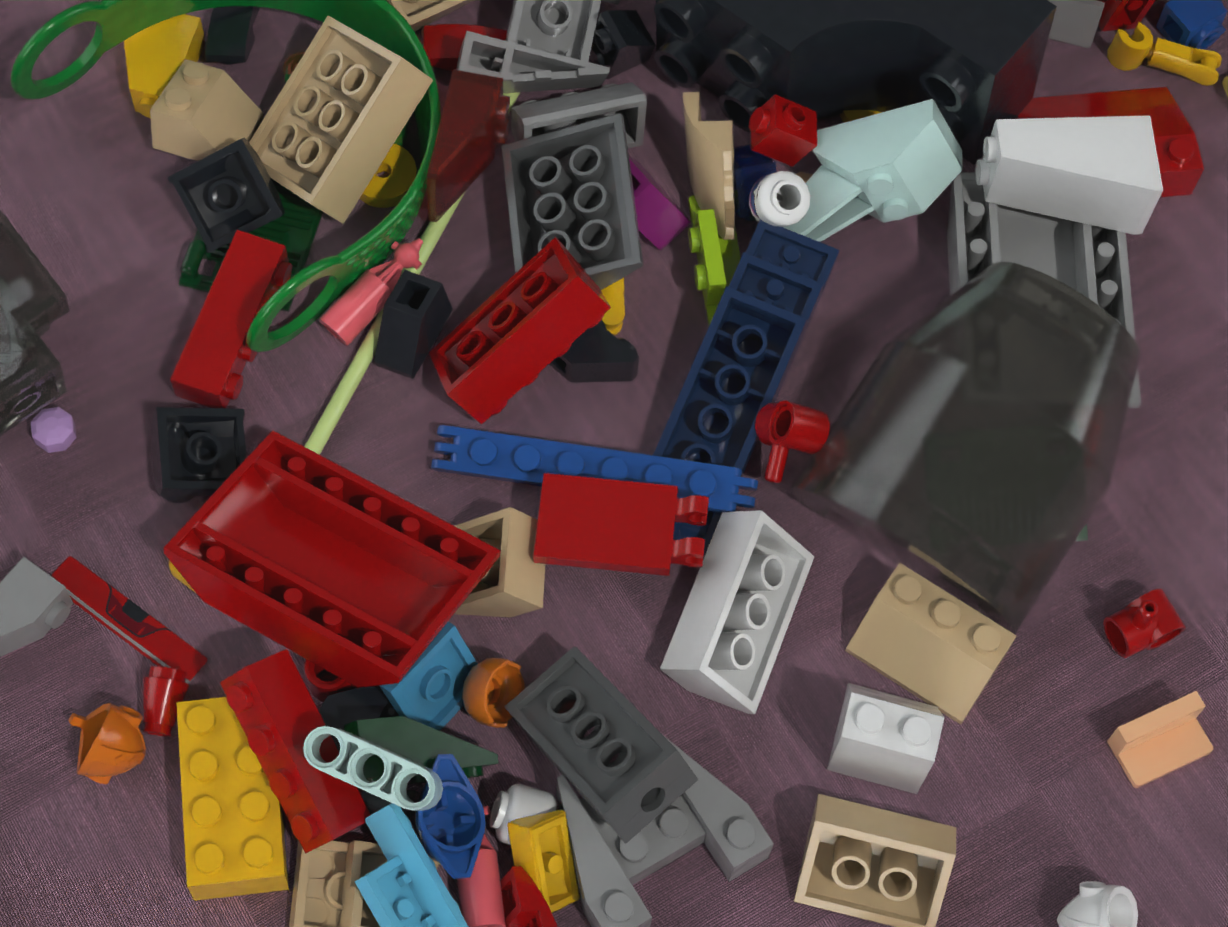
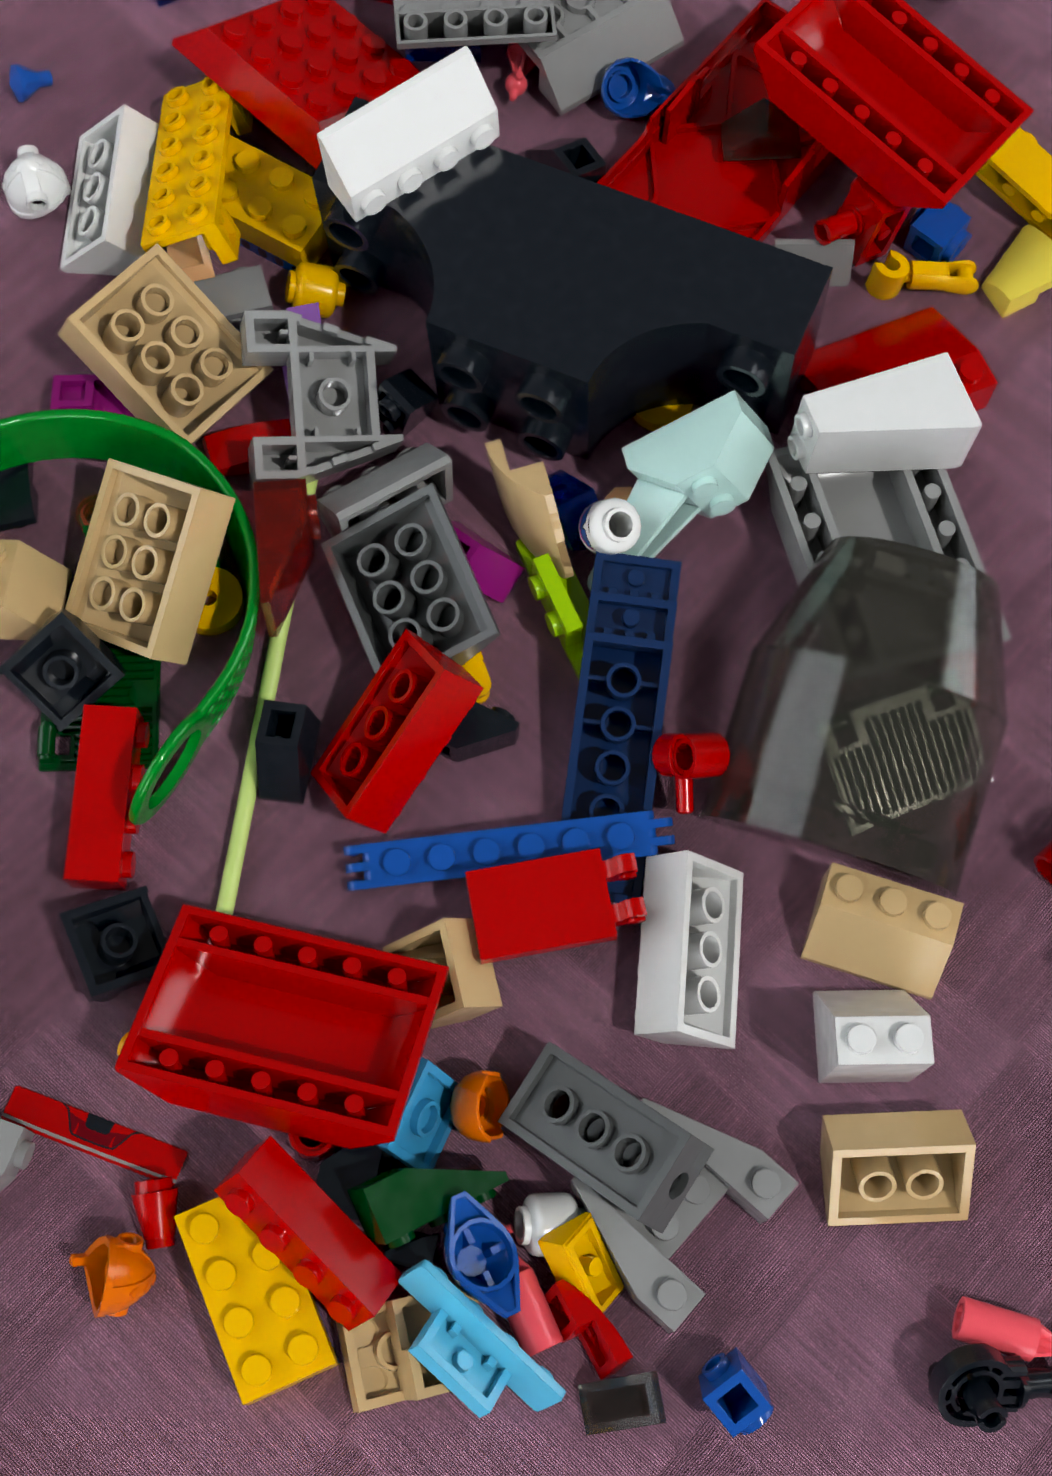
camera: 15 degrees left, 5 degrees up
light aqua beam [303,726,443,811] -> none
coral wheel [319,238,423,346] -> none
red brick [749,94,818,167] -> none

